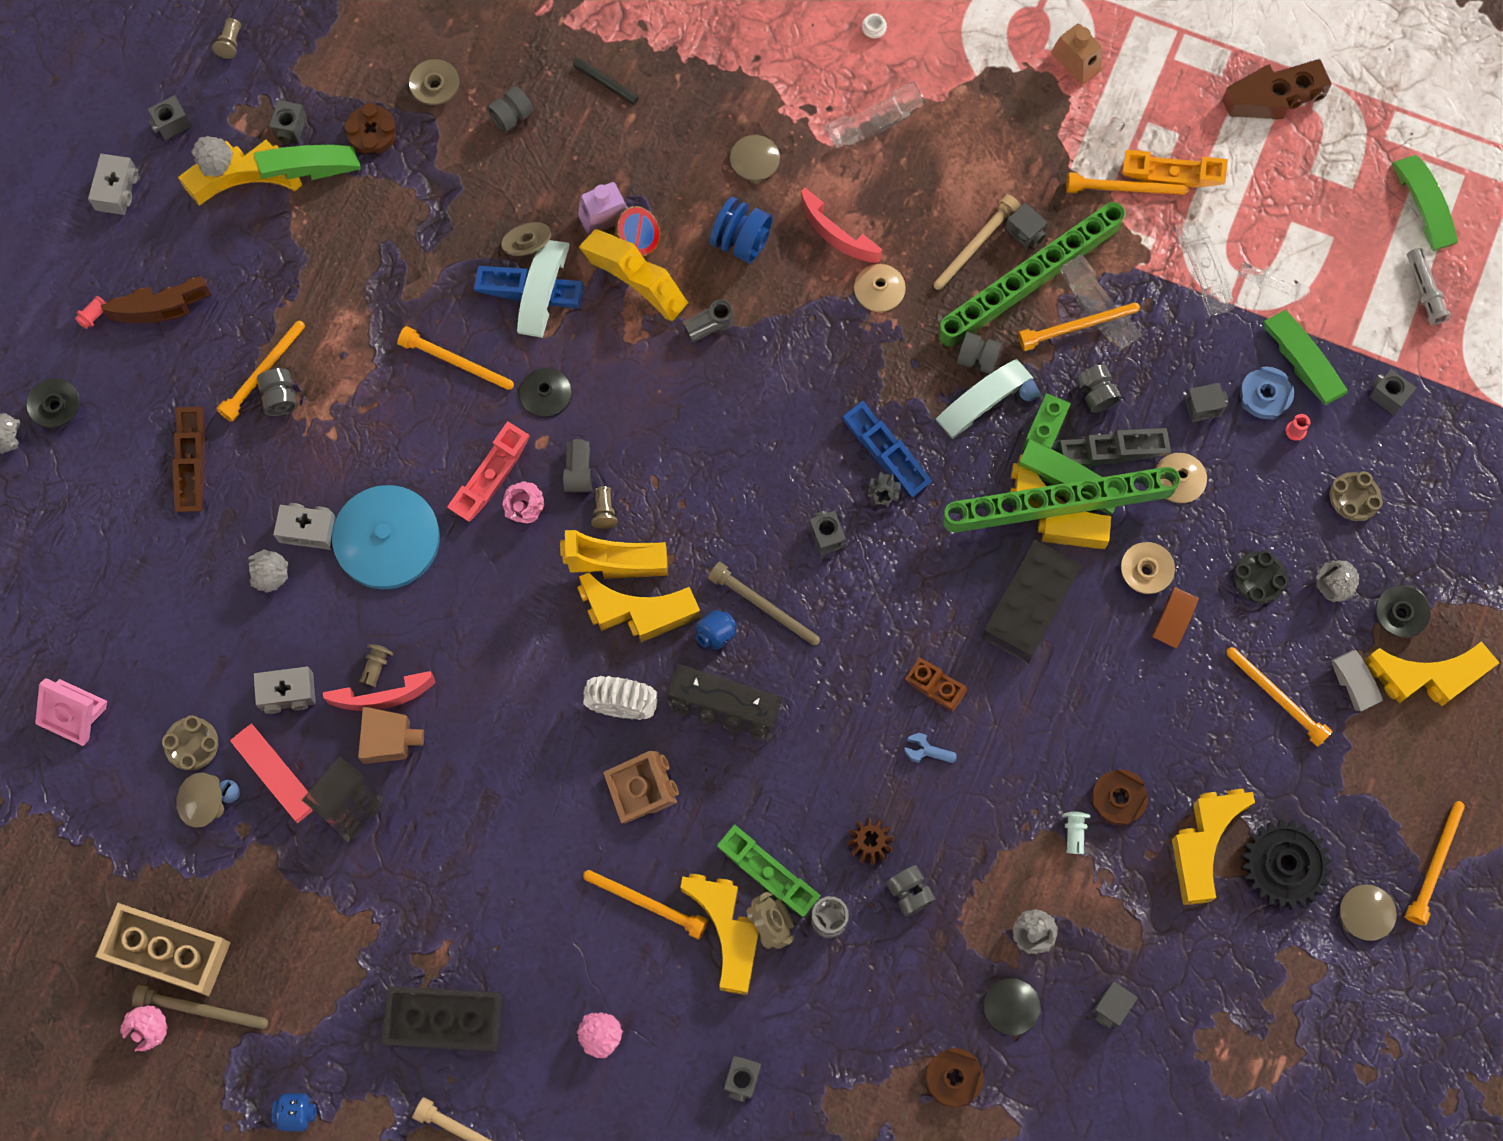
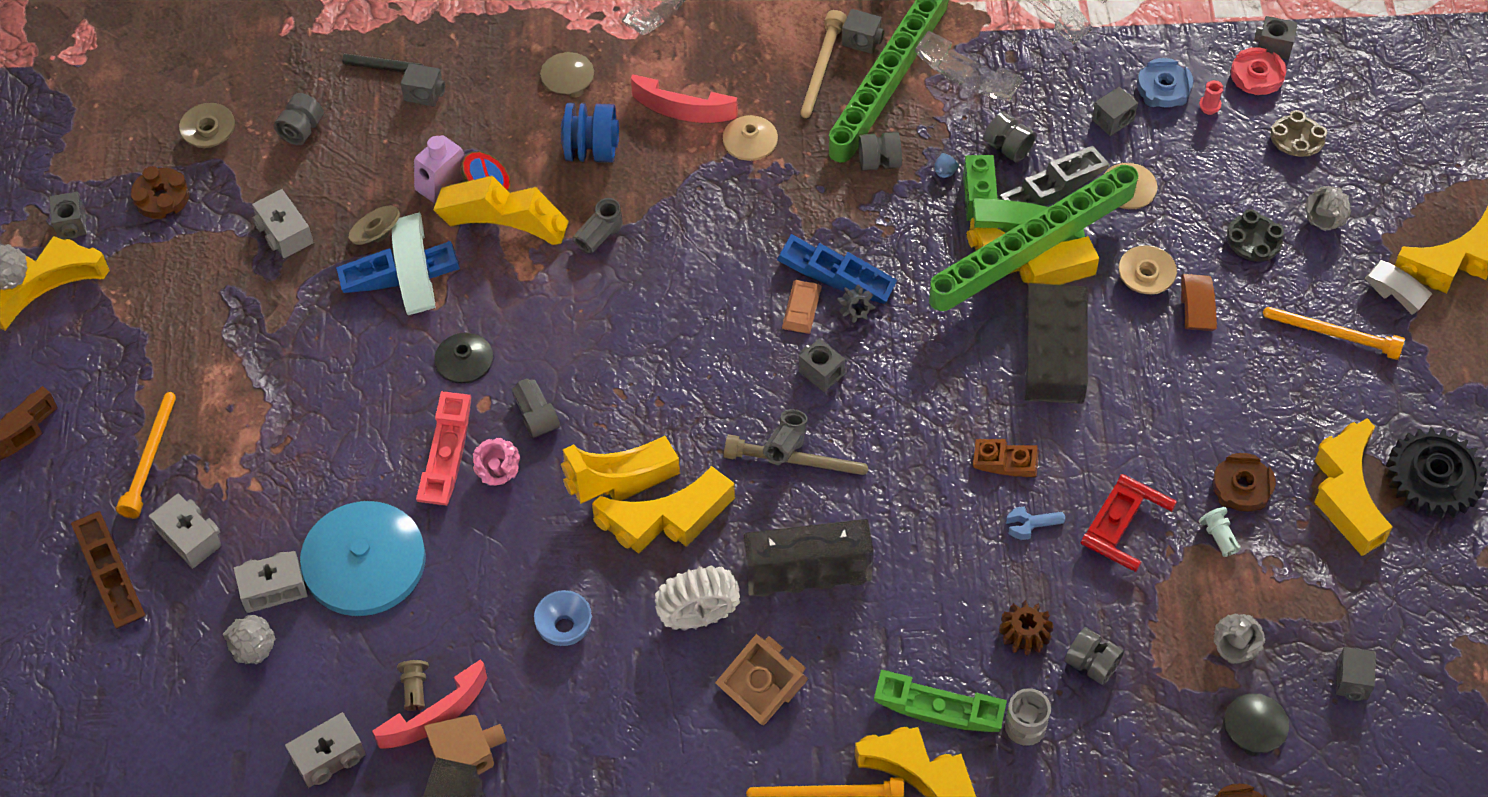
camera: 25 degrees left, 15 degrees down
bright green slope [254,145,361,180] -> none
dark grey wheel [257,368,298,416] -> none
light orange piece [397,326,514,390] -> none
dark tan pin [591,486,618,529] -> none
blue head [696,610,736,650] -> none
dark tan plate [747,892,794,949] -> none
light aqua slope [936,359,1033,439] -> none
light orange piece [1018,303,1140,351] -> none
bright green slope [1264,310,1348,405] -> none
pearl dark grey dish [1376,585,1431,638] -> none
none -> light grey brick [149,493,222,569]
none -> light grey brick [252,189,314,258]
none -> dark grey brick [400,63,445,107]
none -> medium blue piece [534,590,592,646]
none -> dark grey piece [763,409,807,466]
none -> nougat tile [782,280,822,334]
none -> red plate [1080,474,1177,572]
none -> coral plate [1230,47,1286,95]

